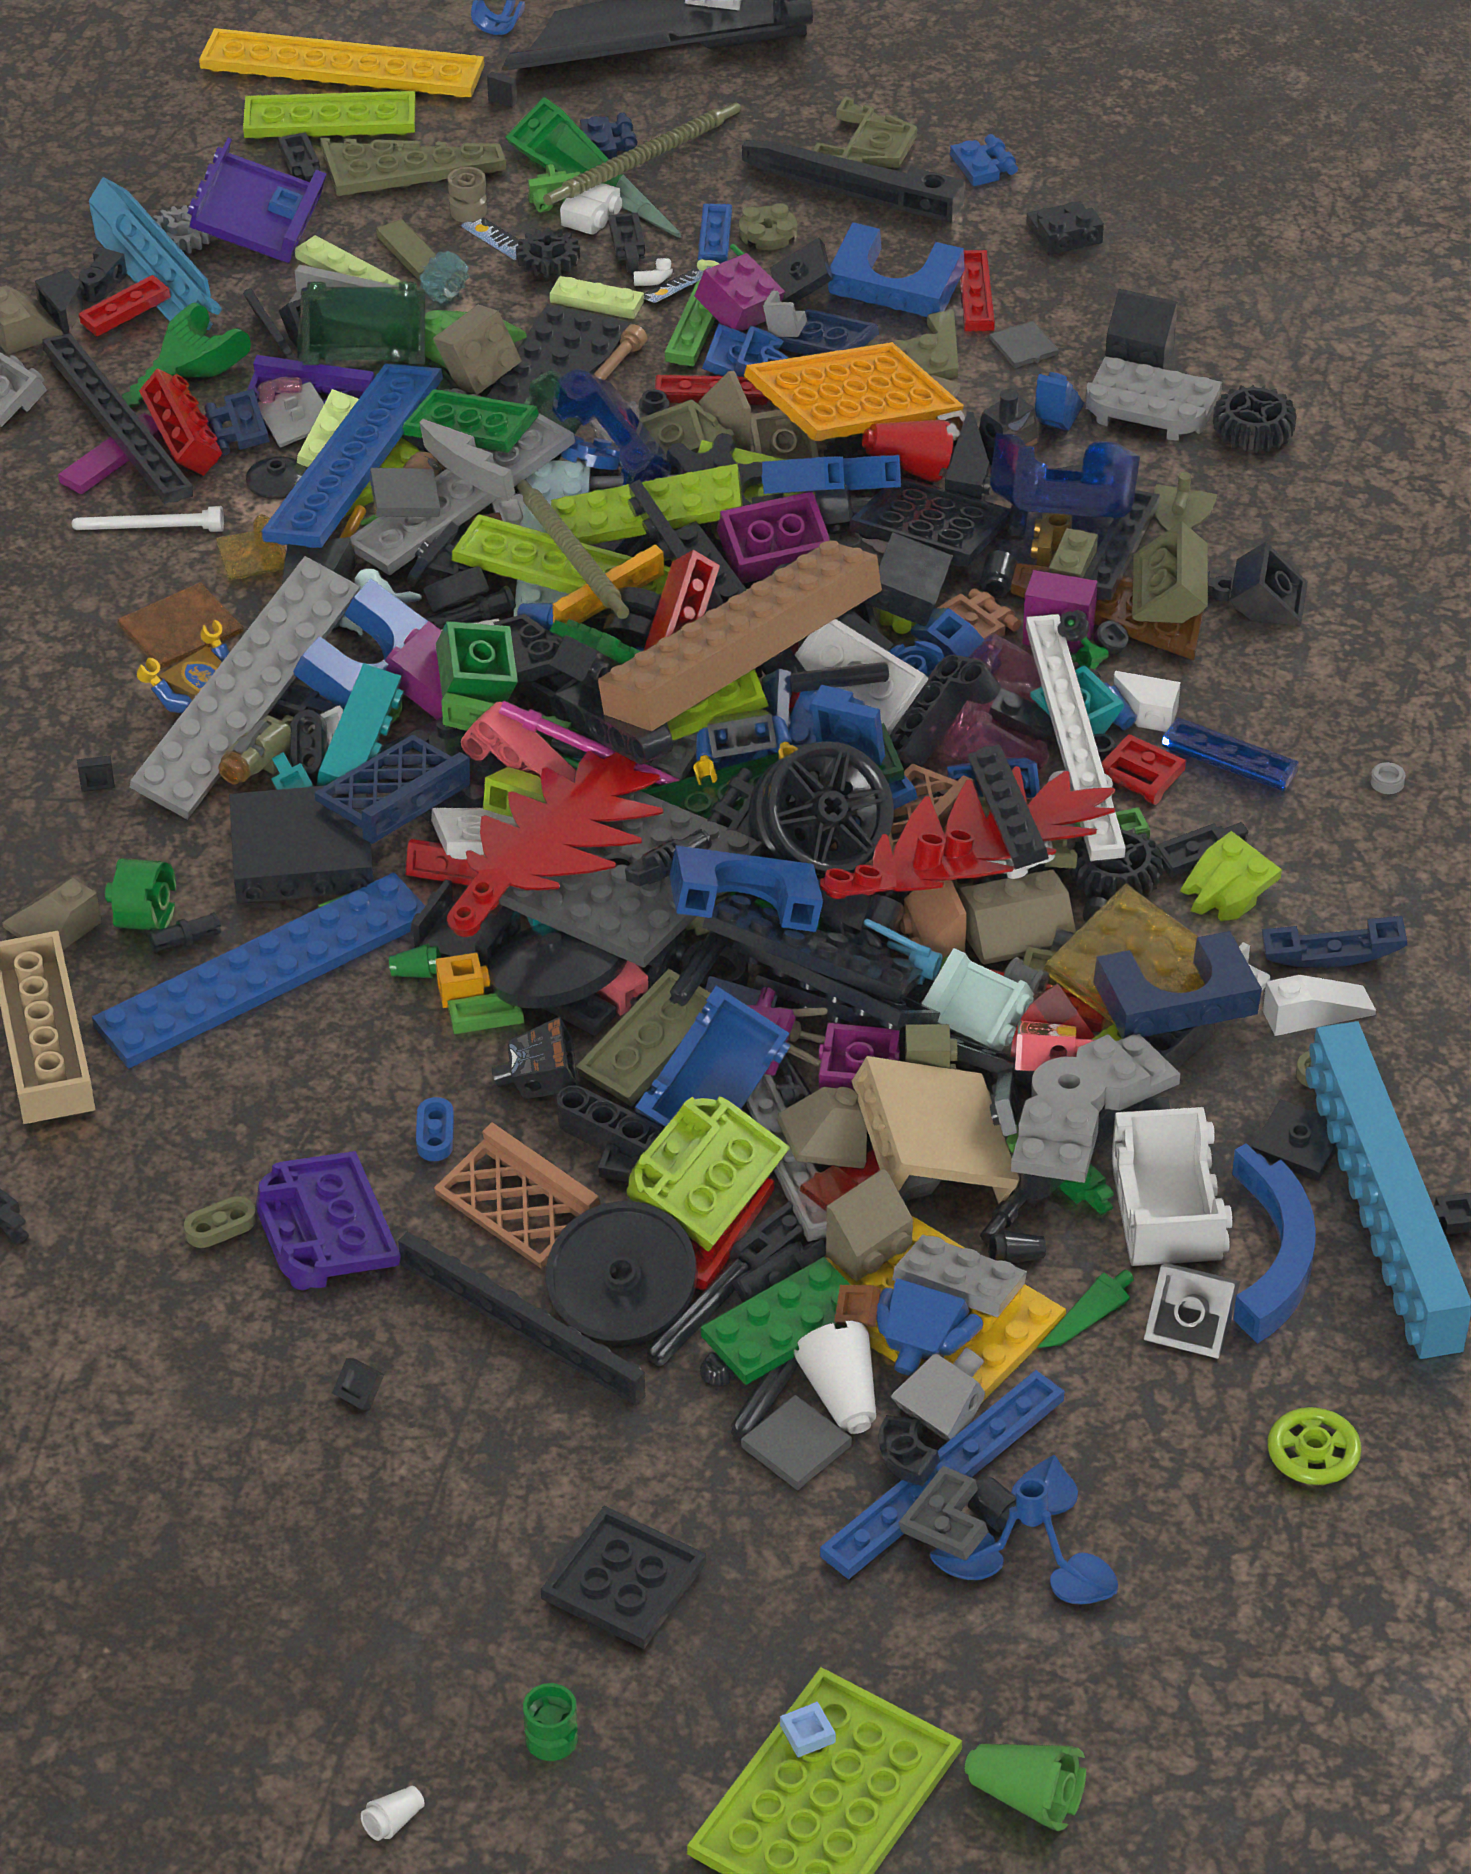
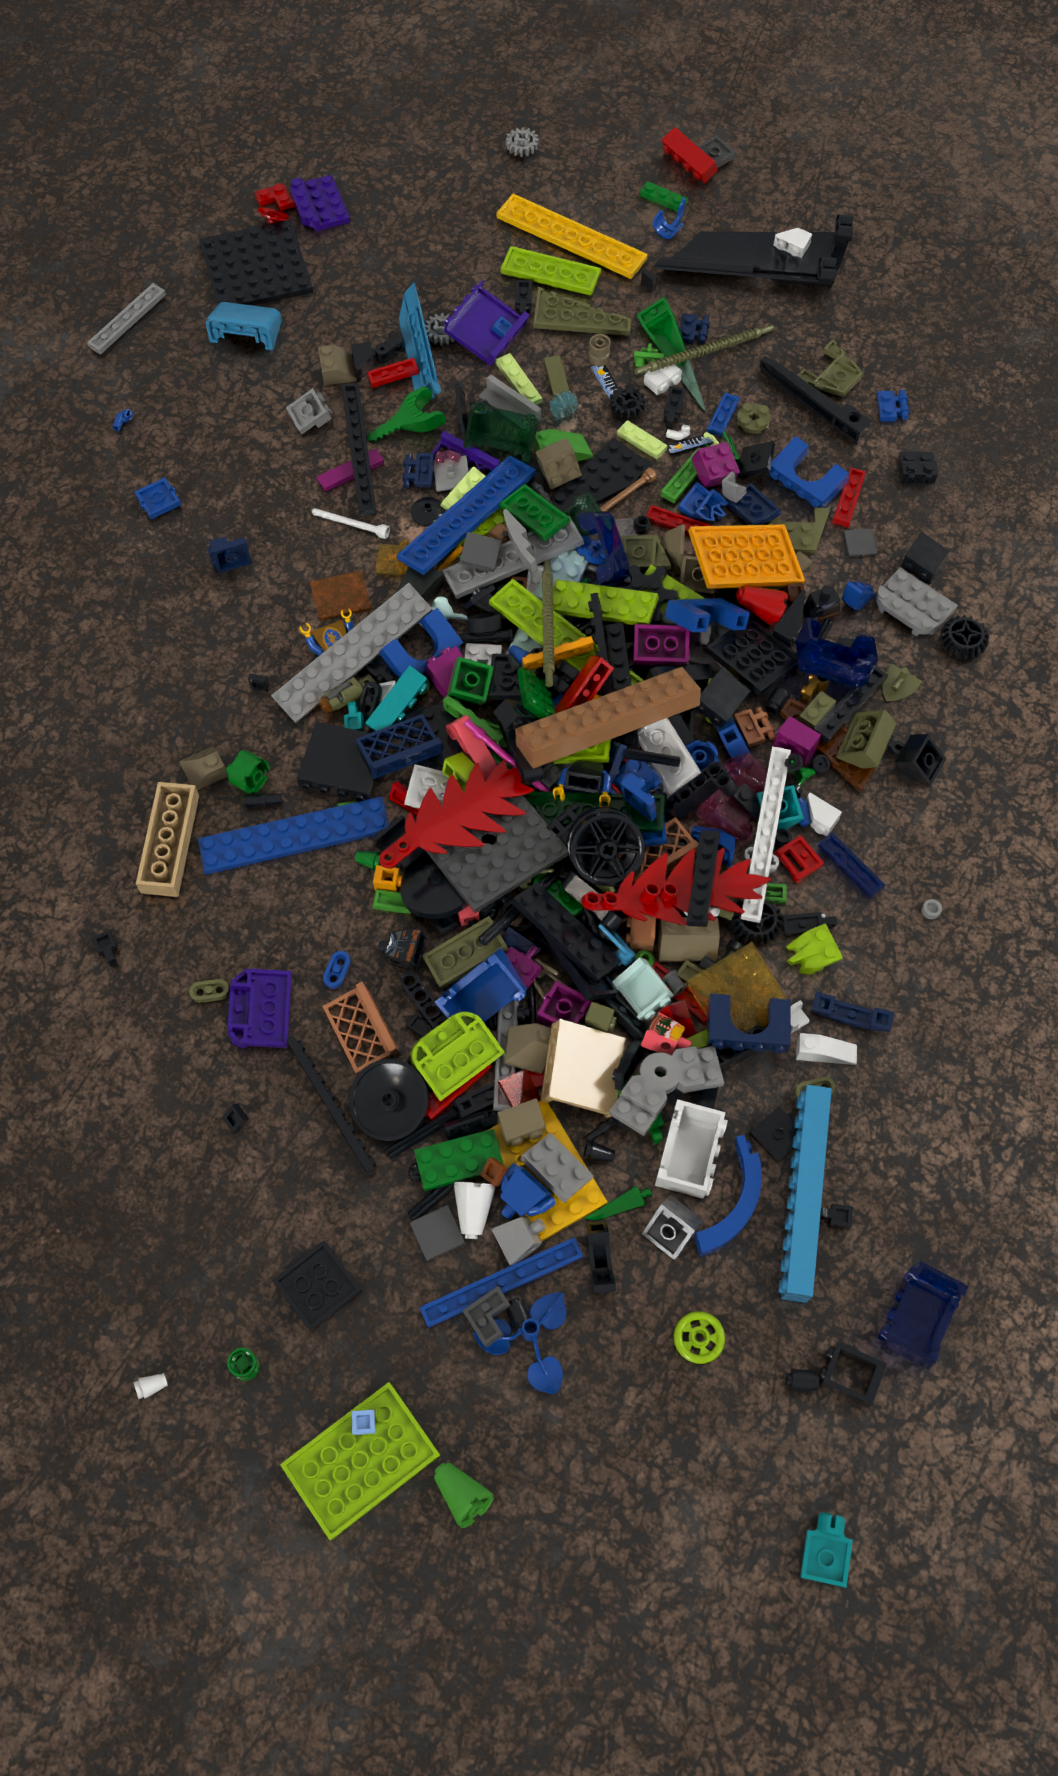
camera: 20 degrees right, 20 degrees up
red brick [139,368,222,476] -> none
black hinge [625,829,712,887] -> none
blue arch [669,845,823,932] -> none
black tile [878,1415,940,1486] -> none
none -> black arch [586,1222,616,1294]

